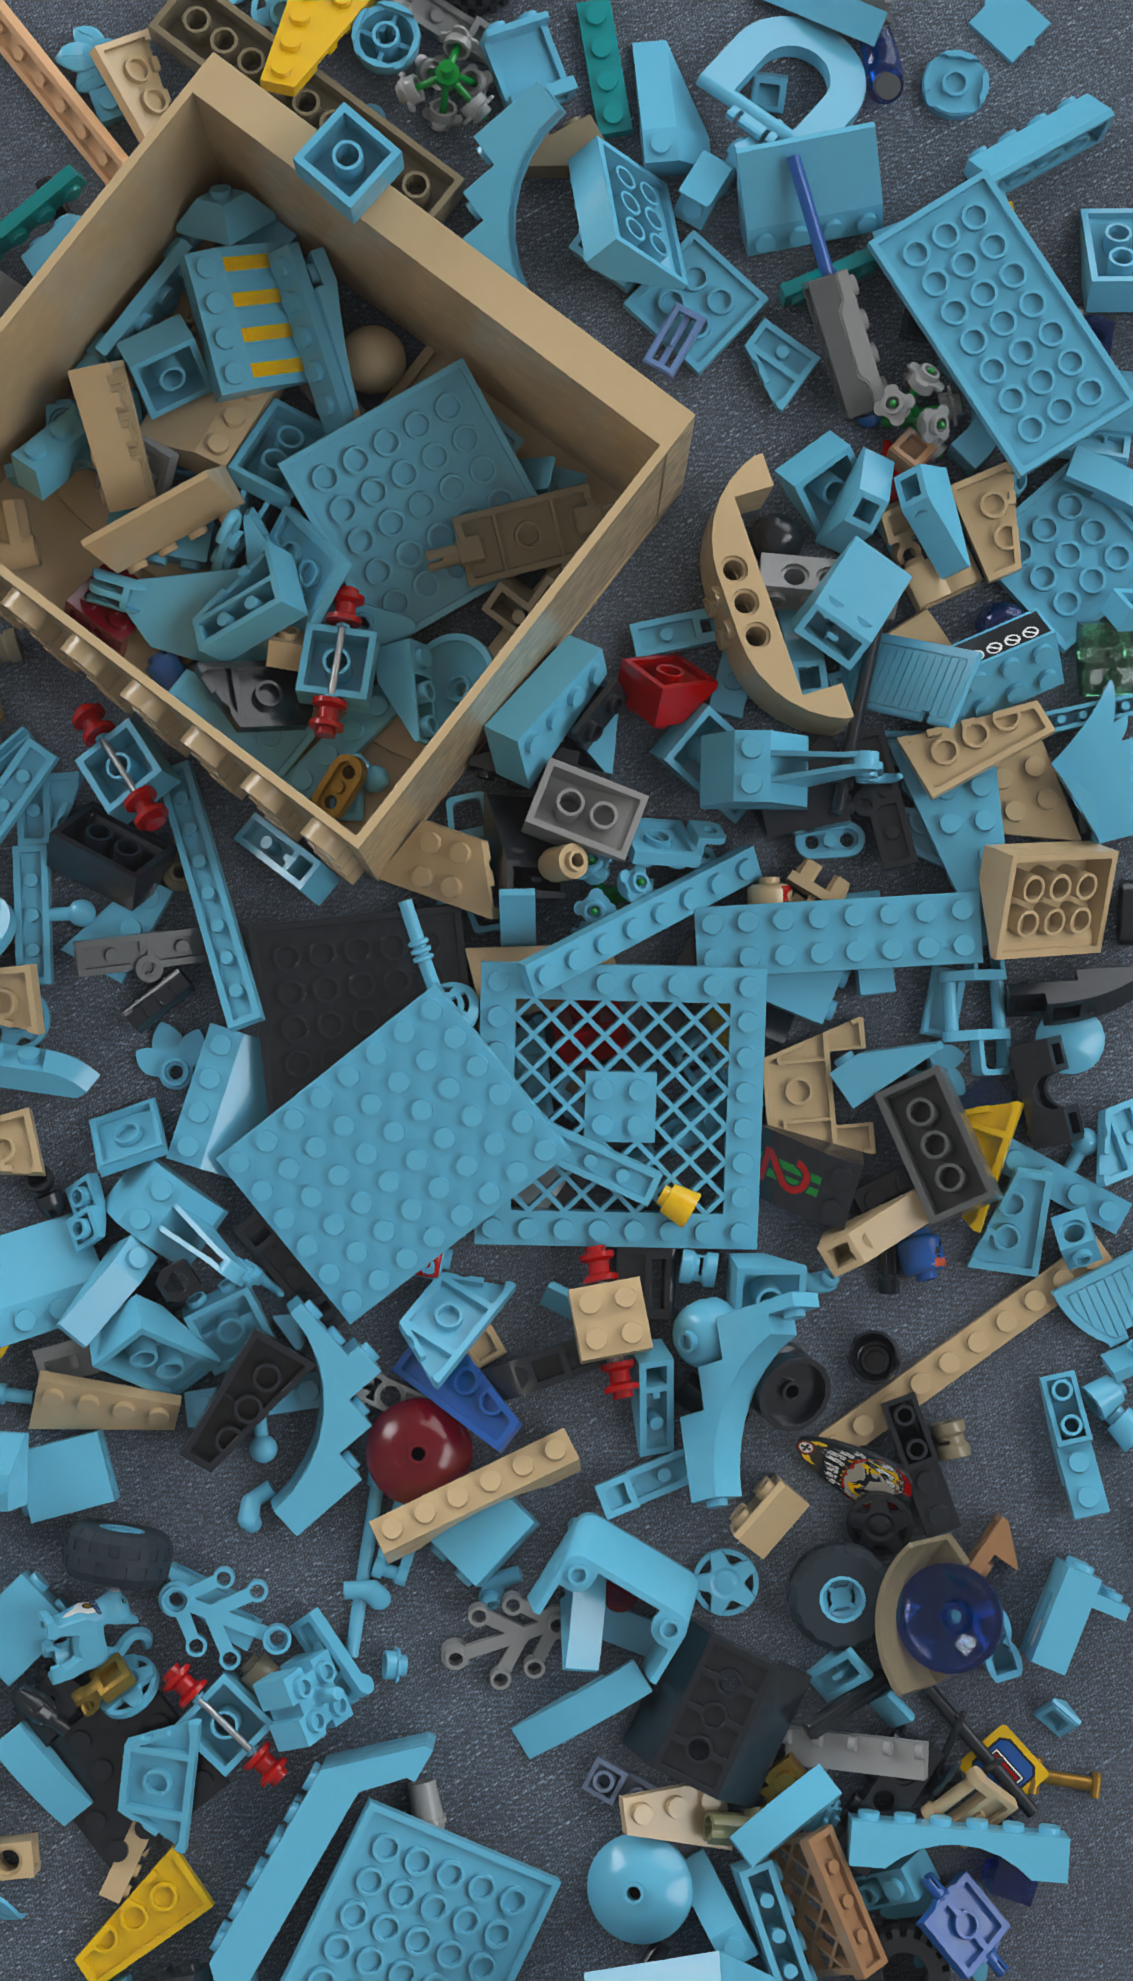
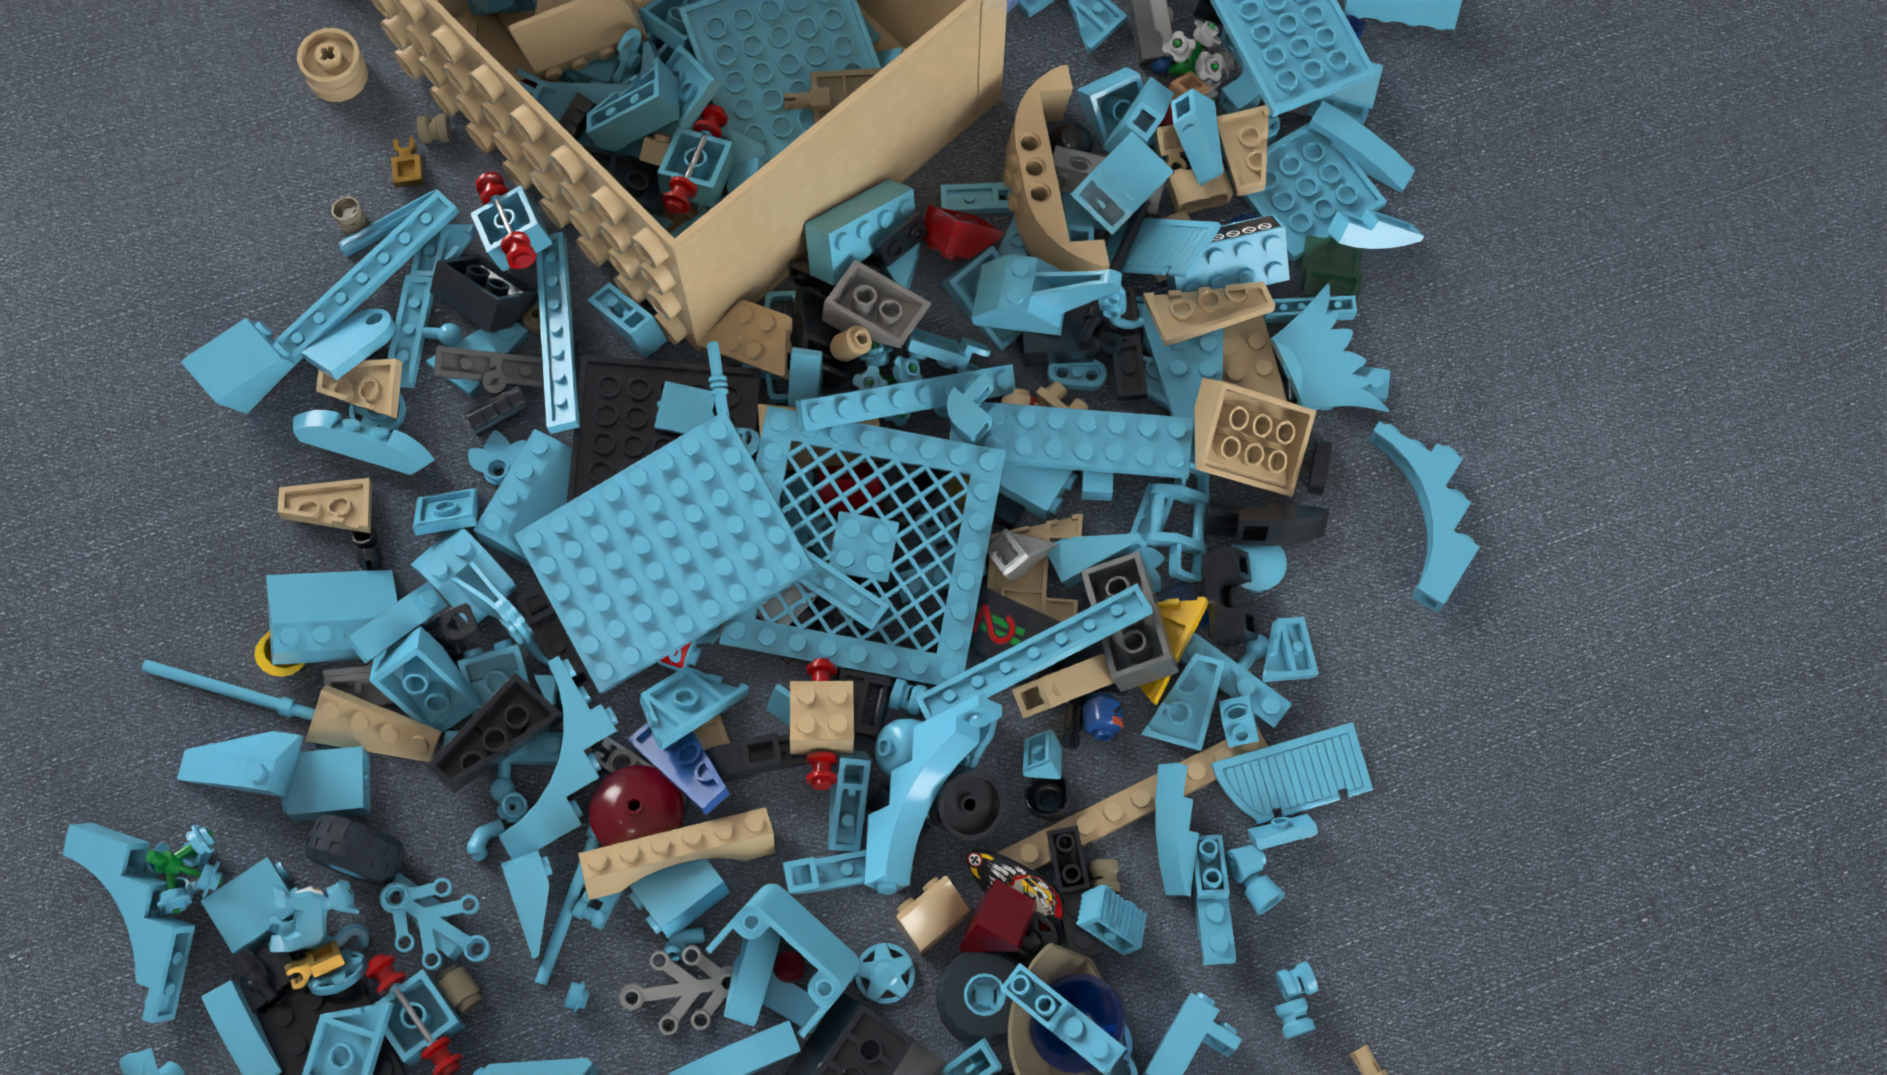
camera: 10 degrees right, 15 degrees down
medium azure slope [65,1173,106,1253] -> none
medium azure brick [253,1648,354,1752] -> none
medium azure plate [289,1607,374,1706] -> none
medium azure arm [343,1580,391,1610] -> none
yellow hat [656,1184,701,1229] -> none
medium azure arm [806,1268,840,1294] -> none
medium nougat slope [961,1513,1018,1584] -> none
none -> medium azure plate [497,792,528,823]
none -> medium azure slope [501,850,553,959]
none -> black axle [558,92,597,142]
none -> medium azure piece [654,381,715,435]
none -> medium azure plate [915,584,1153,720]
none -> medium azure brick [947,372,994,445]
none -> dark red slope [959,879,1037,953]
none -> light grey slope [987,528,1059,583]
none -> medium azure slope [1000,963,1126,1075]
none -> medium azure slope [1023,729,1062,779]
none -> medium azure brick [1076,885,1147,955]
none -> medium azure slope [1155,763,1199,896]

